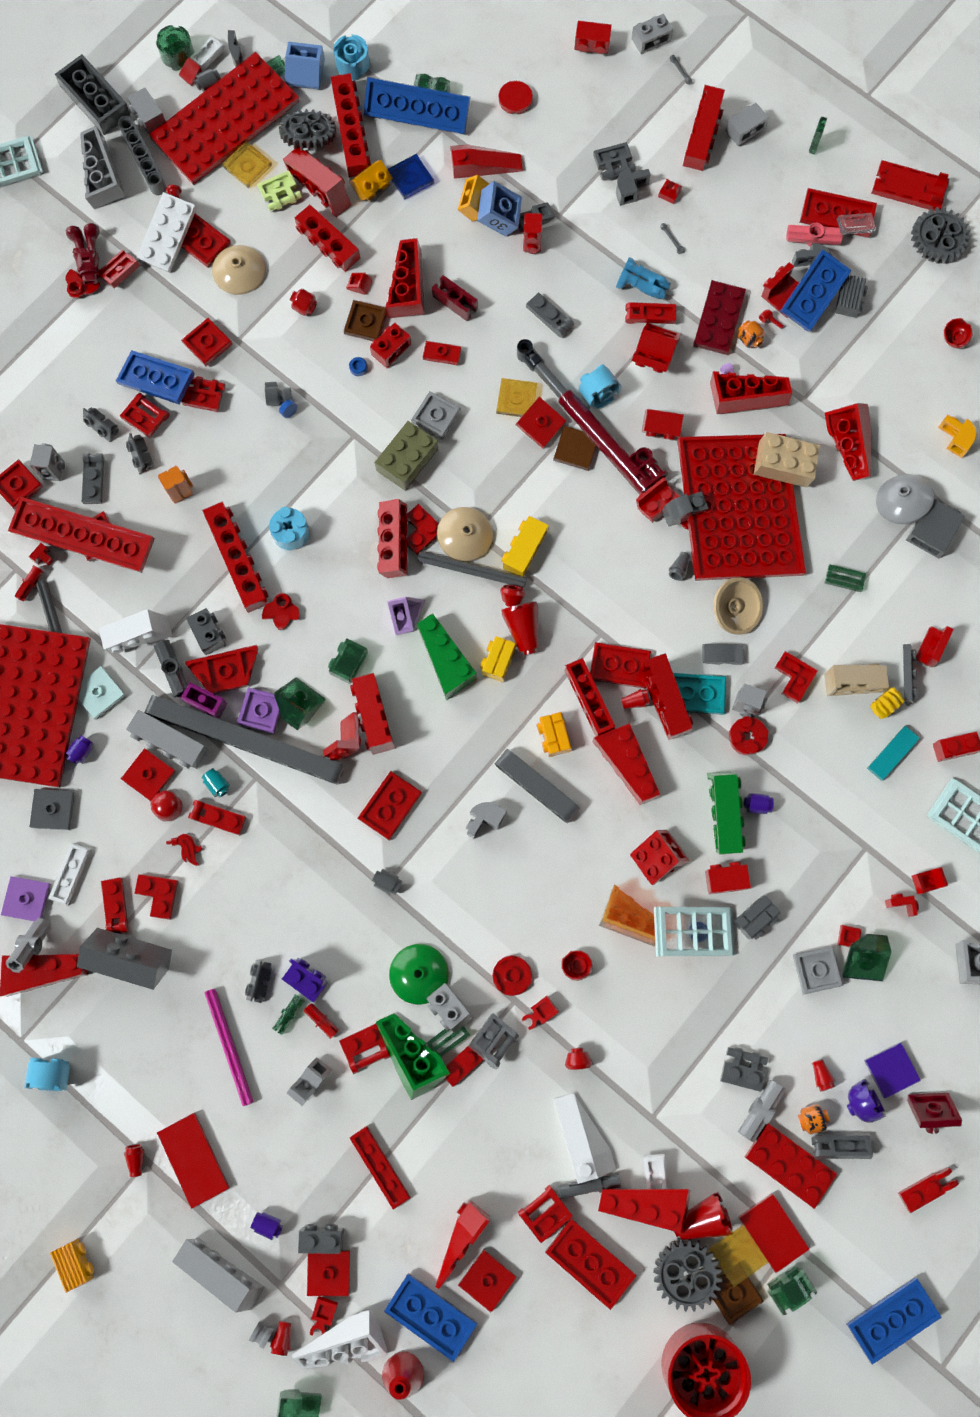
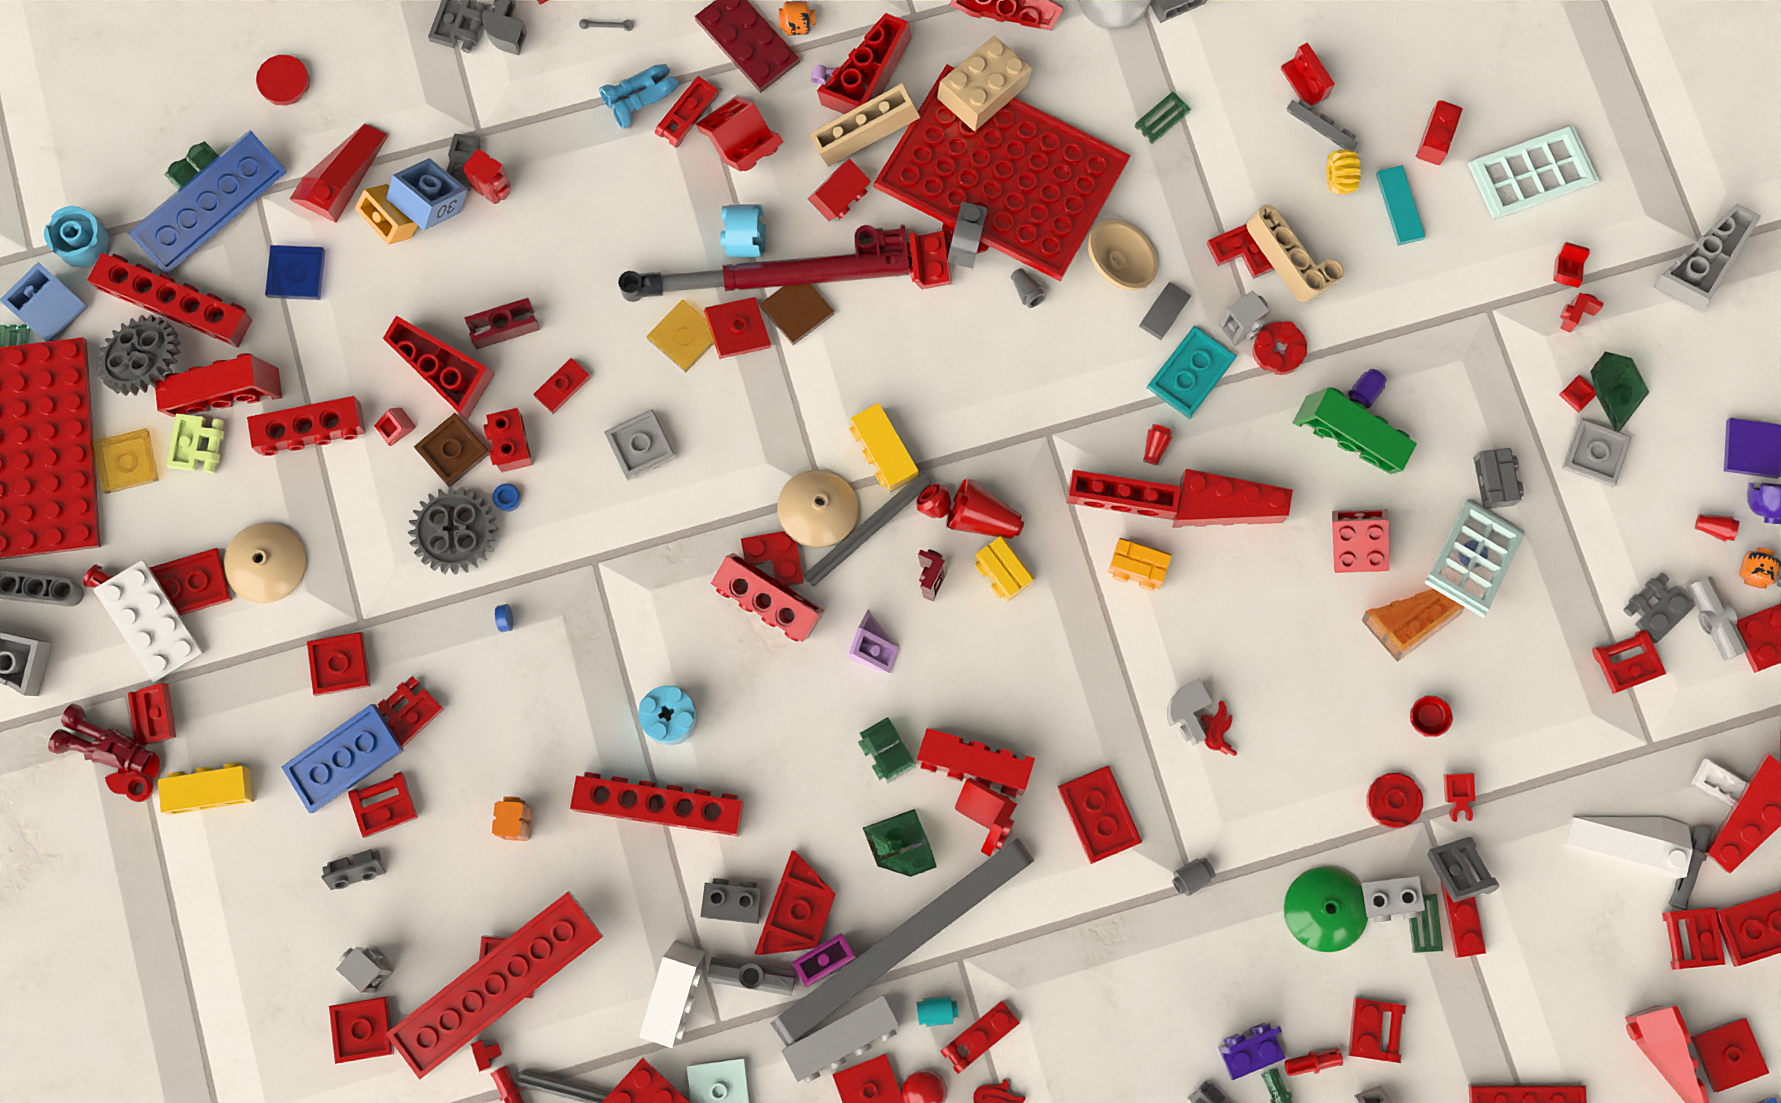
camera: 60 degrees left, 0 degrees up
dark grey plate [81,453,104,504] -> none
dark grey hinge [126,433,154,474] -> none
medium lavender plate [237,687,285,734] -> none
red plate [262,593,300,630] -> none
dark grey piece [265,382,292,406] -> none
red head [290,288,318,316] -> none
light orange brick [349,160,393,201] -> none
olive brick [374,421,438,491] -> none
green wedge [376,1013,450,1100] -> none
green wedge [417,613,477,700] -> none
dark grey beam [494,749,580,823] -> none
dark grey plate [526,292,574,338] -> none
red cone [565,1047,592,1070] -> none
red tile [590,642,651,689] -> none
red wedge [639,653,693,740] -> none
red brick [705,862,751,895] -> none
tan wedge [824,663,889,696] -> none
none -> yellow brick [158,762,254,815]
none -> dark grey gear [408,486,499,575]
none -> tan brick [810,83,920,167]
none -> dark red bracket [918,549,947,601]
none -> red piece [1200,701,1237,756]
none -> tan beam [1247,204,1344,303]
none -> red plate [1592,630,1667,694]

